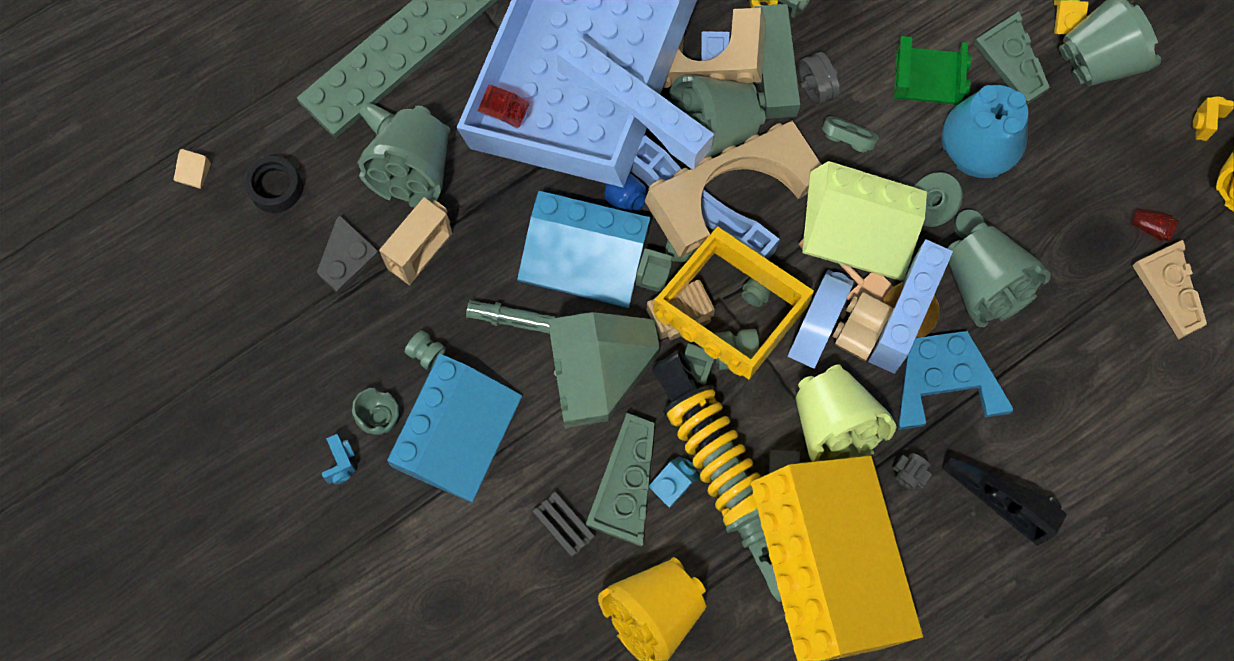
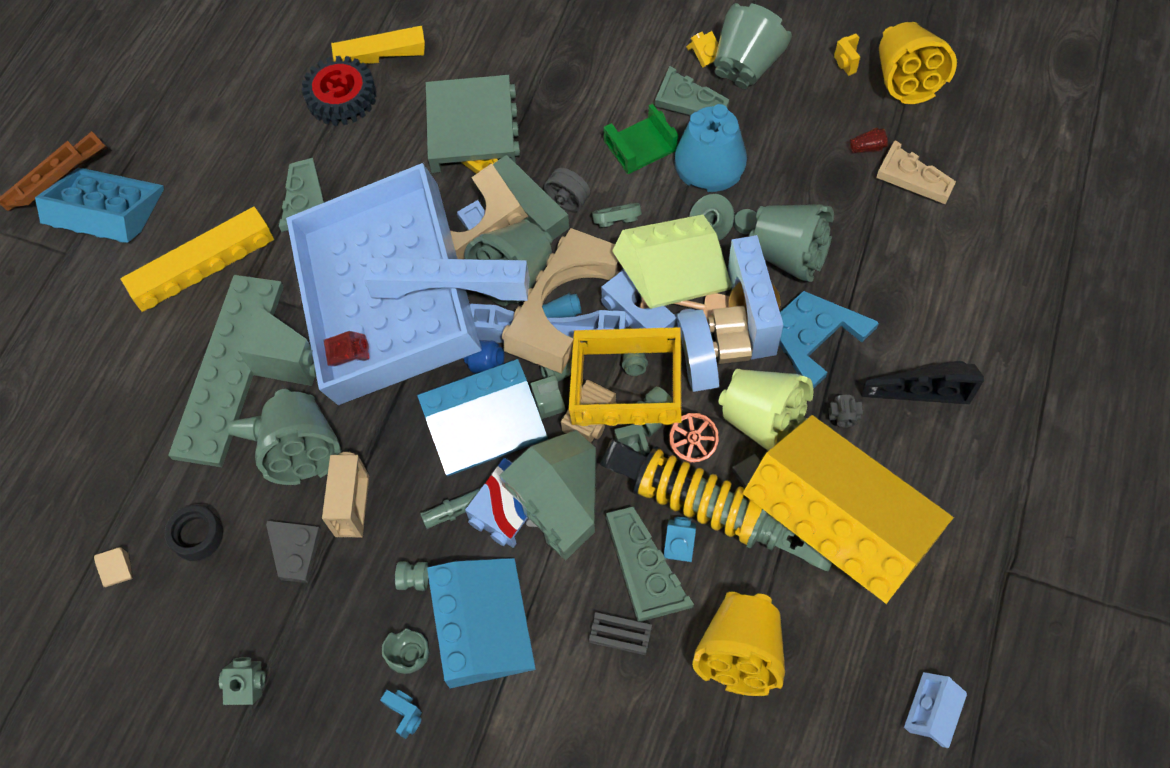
camera: 30 degrees left, 10 degrees down
none -> sand green brick [219,657,266,705]
none -> sand green slope [238,306,317,386]
none -> panel [465,458,528,548]
none -> dark azure cone [543,293,582,318]
none -> light blue arch [601,269,677,329]
none -> wheel [669,413,719,462]

